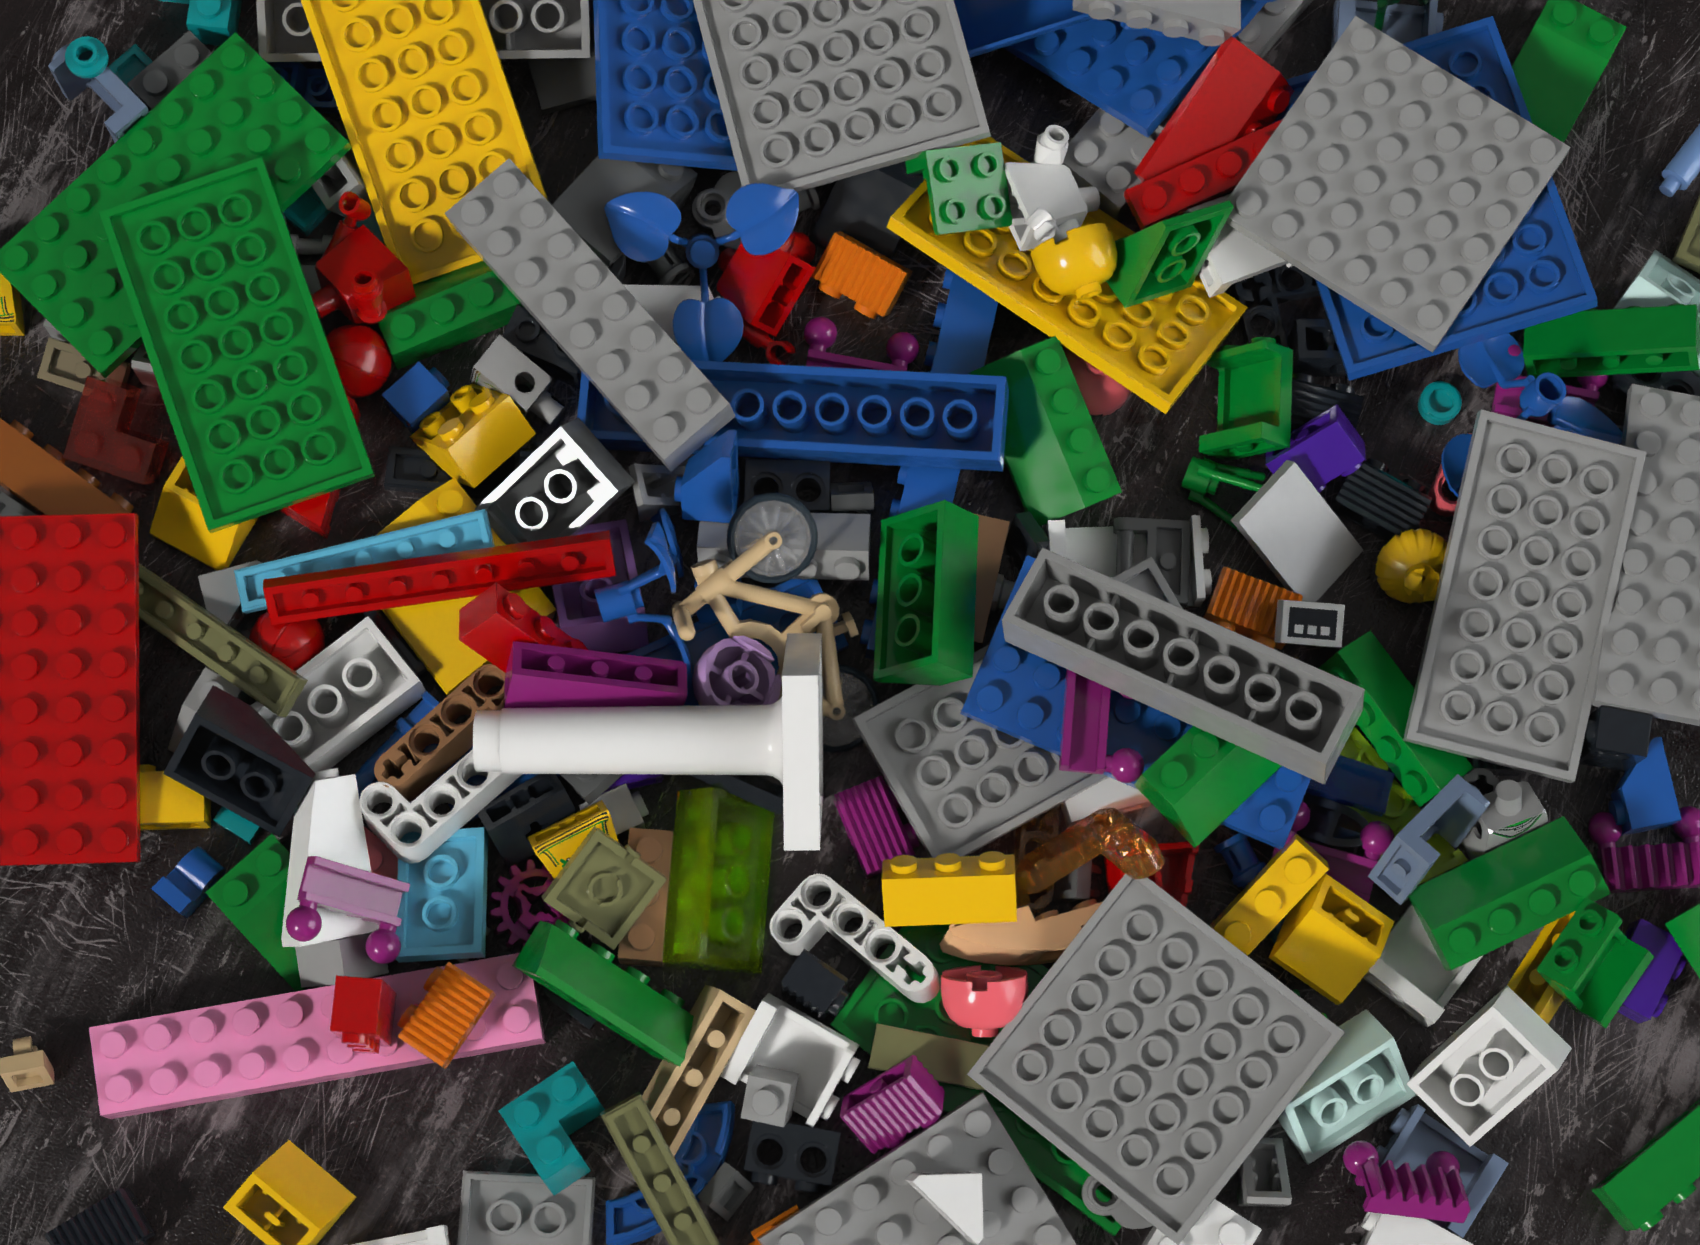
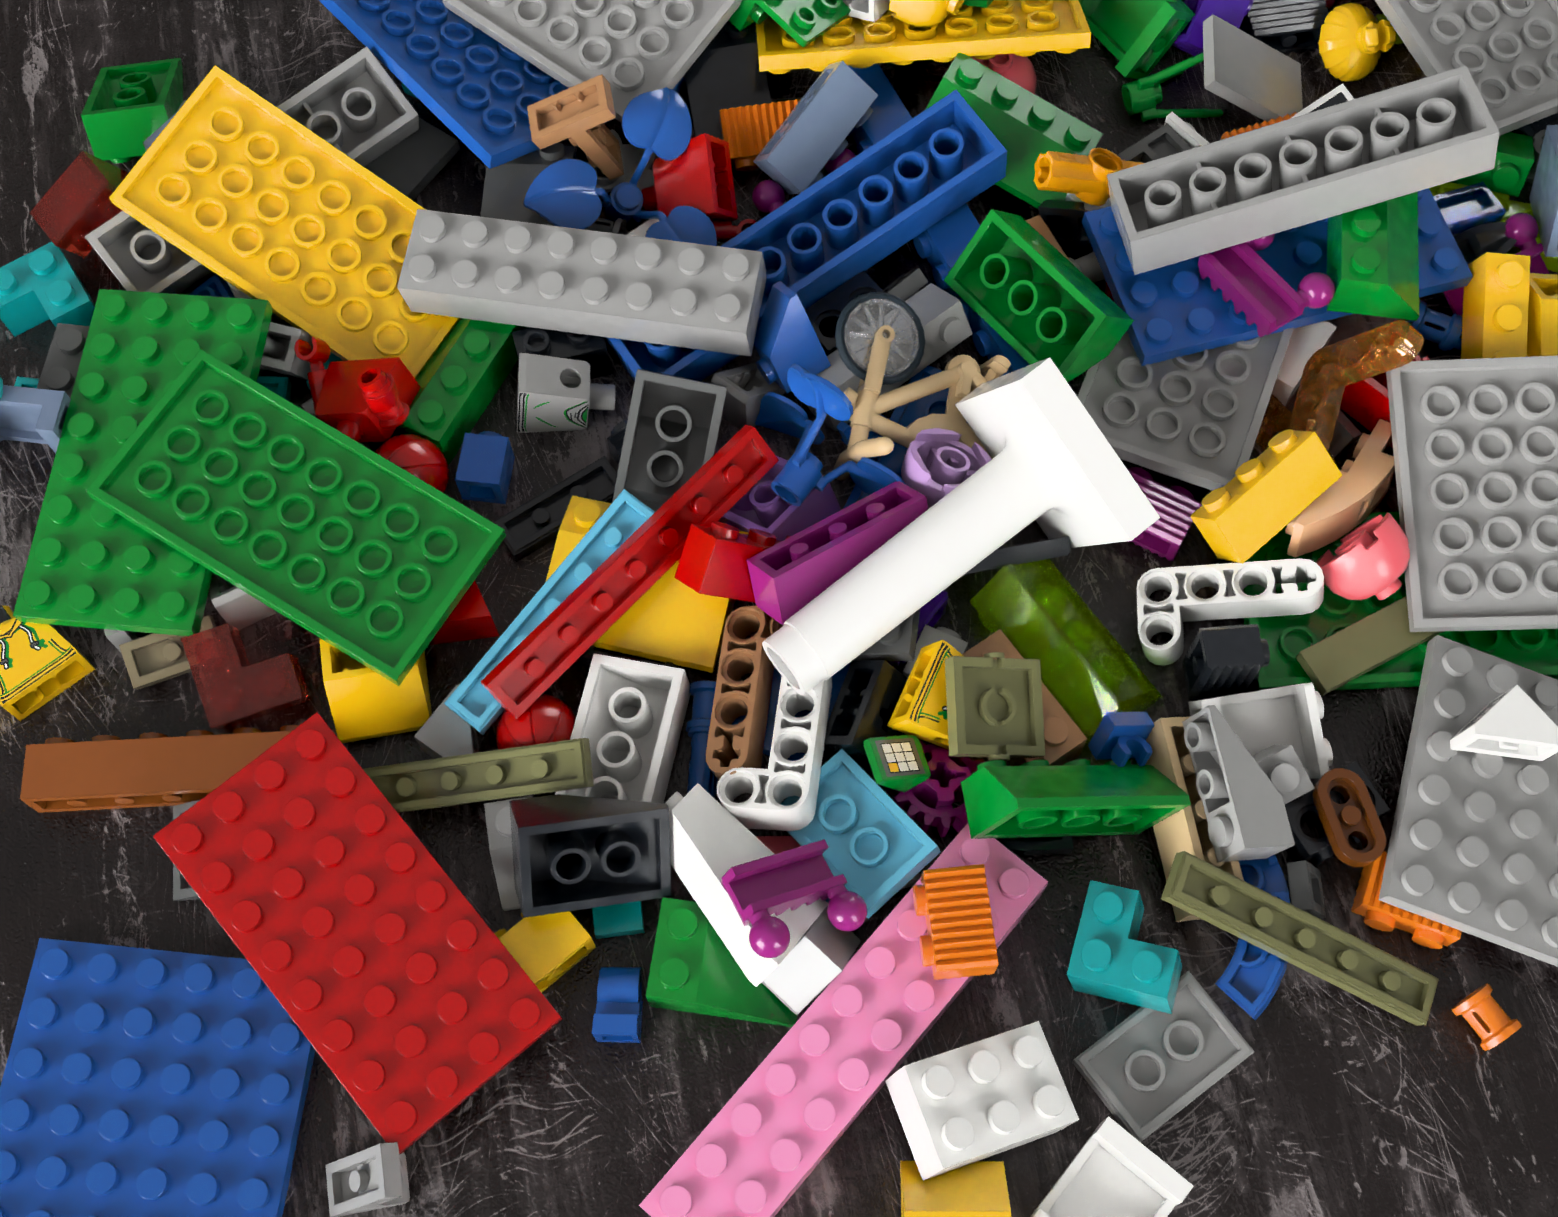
camera: 30 degrees left, 10 degrees down
red brick [330,975,397,1054] -> none
yellow slope [410,383,536,488] -> none
magenta brick [840,1055,945,1154] -> none
none -> medium nougat bracket [527,74,624,180]
none -> sand blue brick [753,61,878,195]
none -> slope [863,735,931,793]
none -> white brick [885,1021,1079,1181]
none -> light orange piece [1033,148,1143,206]
none -> blue tile [1088,711,1155,767]
none -> light grey slope [1182,705,1295,862]
none -> reddish brown plate [1313,768,1386,867]

